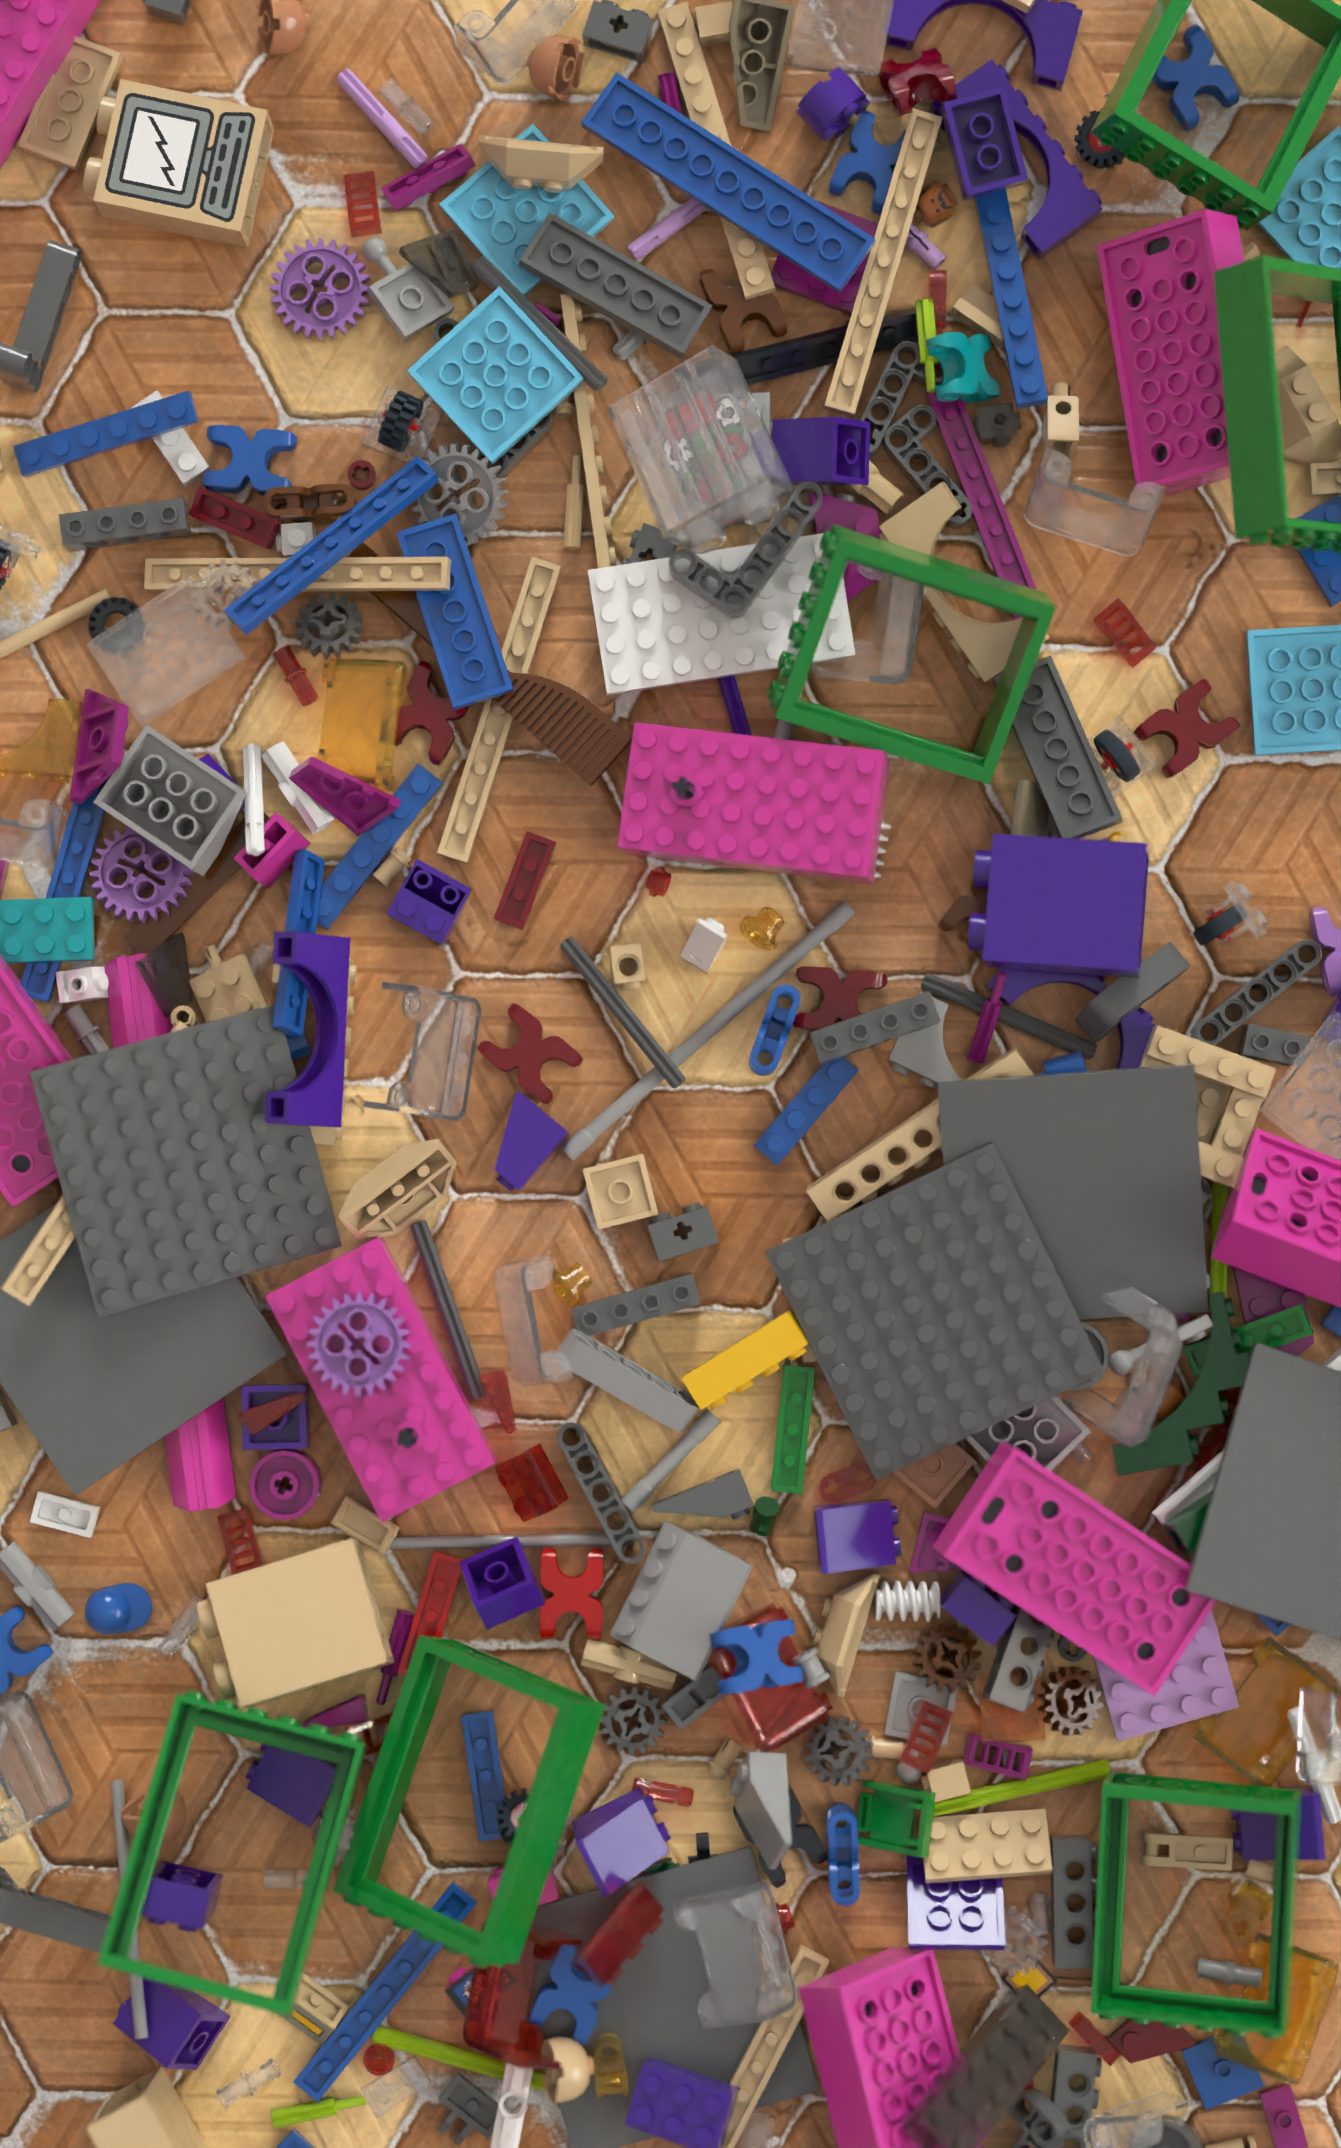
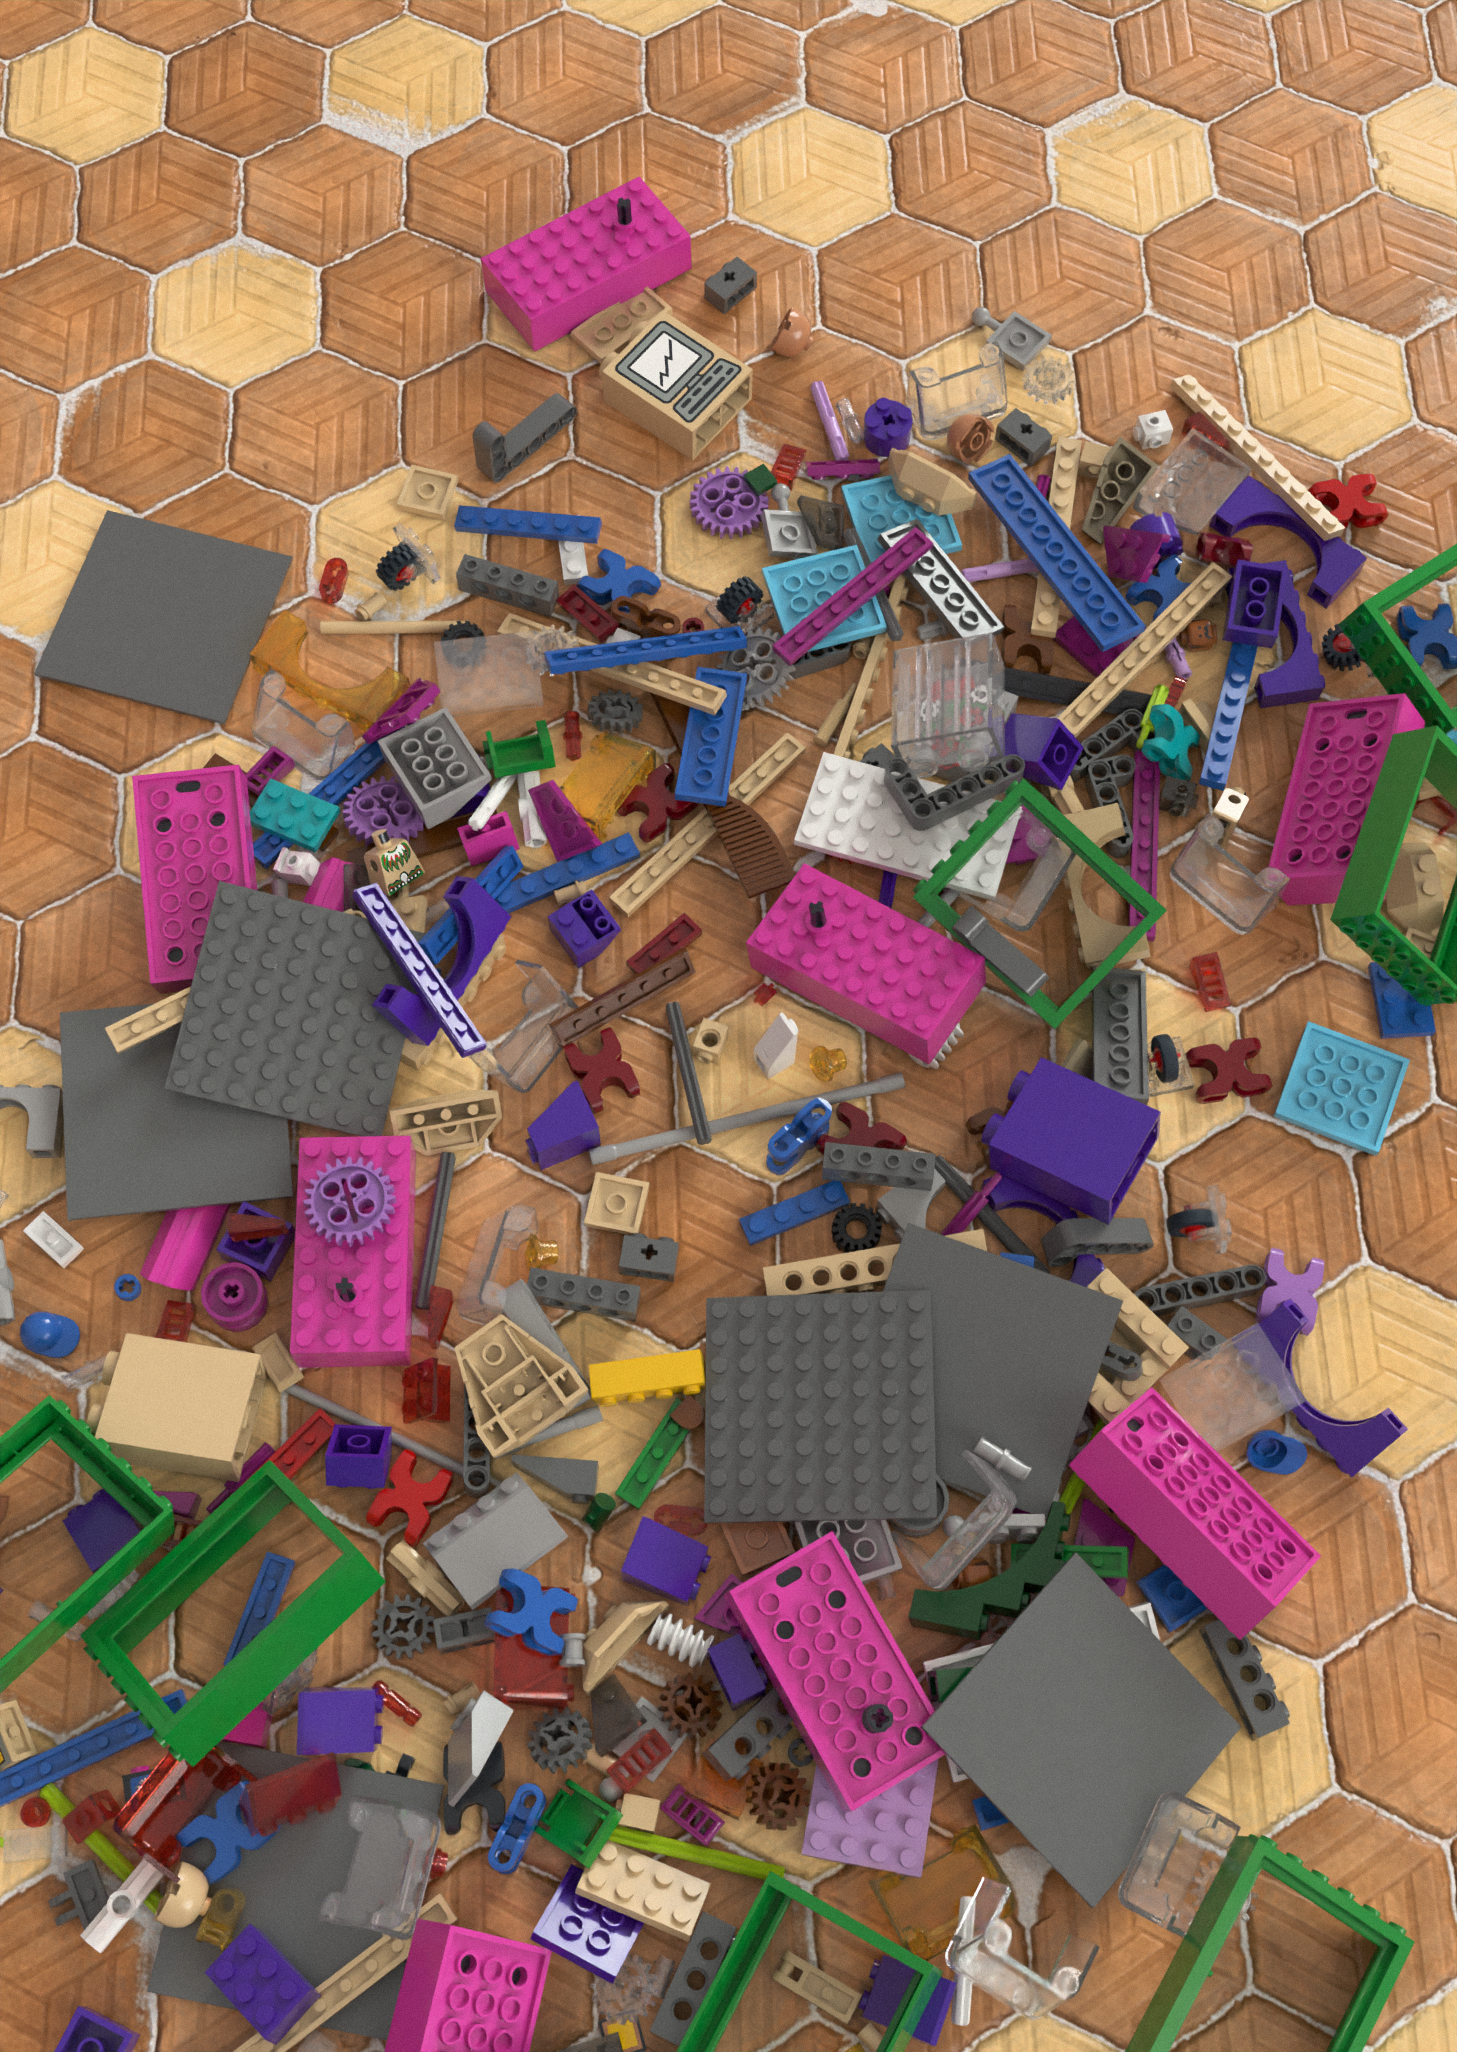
camera: 20 degrees right, 20 degrees down
none -> clear red bracket [62,1790,123,1844]
none -> blue bush [114,1274,141,1301]
none -> tile [352,883,487,1058]
none -> torso [364,829,425,896]
none -> tan wedge [454,1314,589,1458]
none -> green panel [482,719,556,778]
none -> reddish brown tile [549,948,696,1049]
none -> clear smoke wing [590,1674,647,1758]
none -> reddish brown tile [670,1395,704,1431]
none -> dark green tile [743,463,777,496]
none -> magenta plate [772,527,933,666]
none -> black tyre [831,1203,882,1253]
none -> black bush [862,1704,894,1733]
none -> dark purple brick [863,398,912,457]
none -> dark grey beam [952,906,1049,998]
none -> light grey pin [973,1436,1032,1483]
none -> dark grey beam [1100,1341,1143,1381]
none -> magenta wing [1103,525,1171,583]

